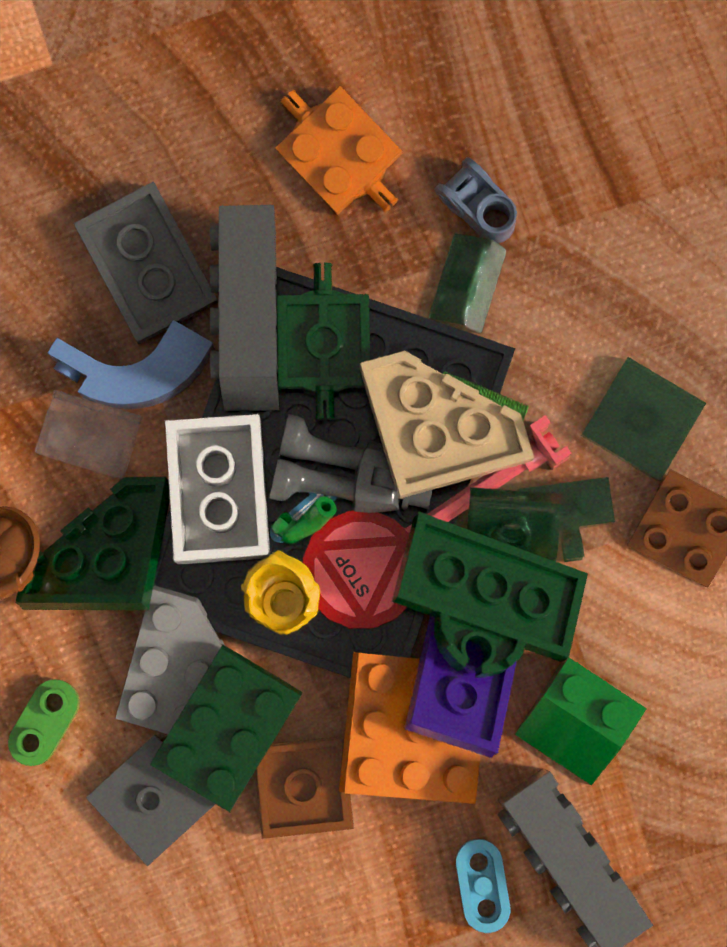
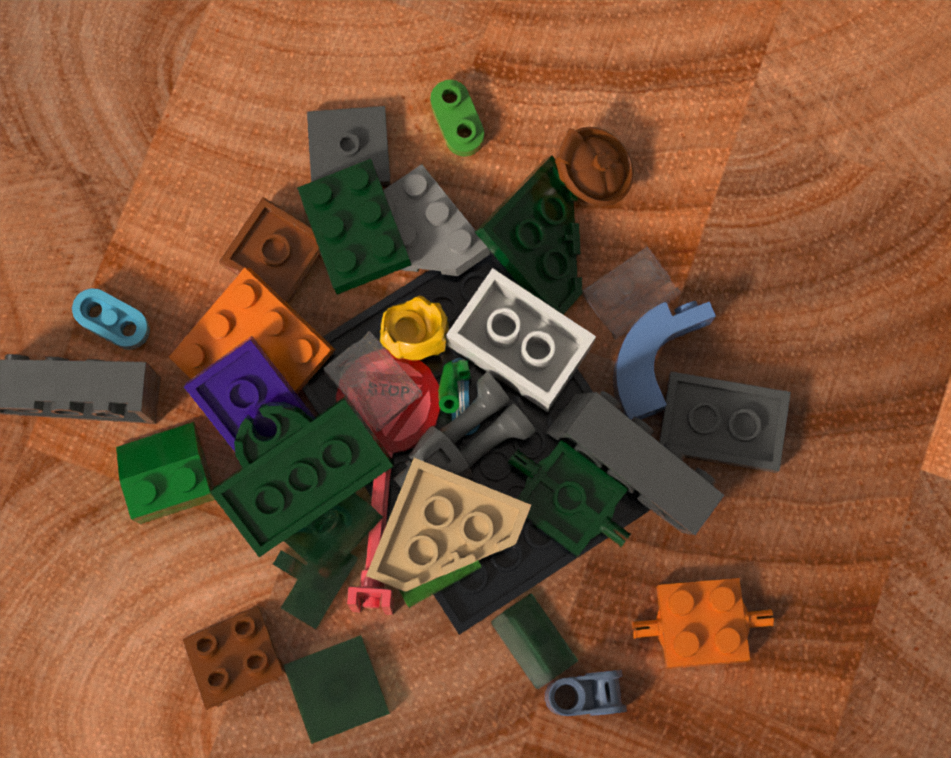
camera: 130 degrees right, 5 degrees down
none -> clear plate [324,331,423,433]

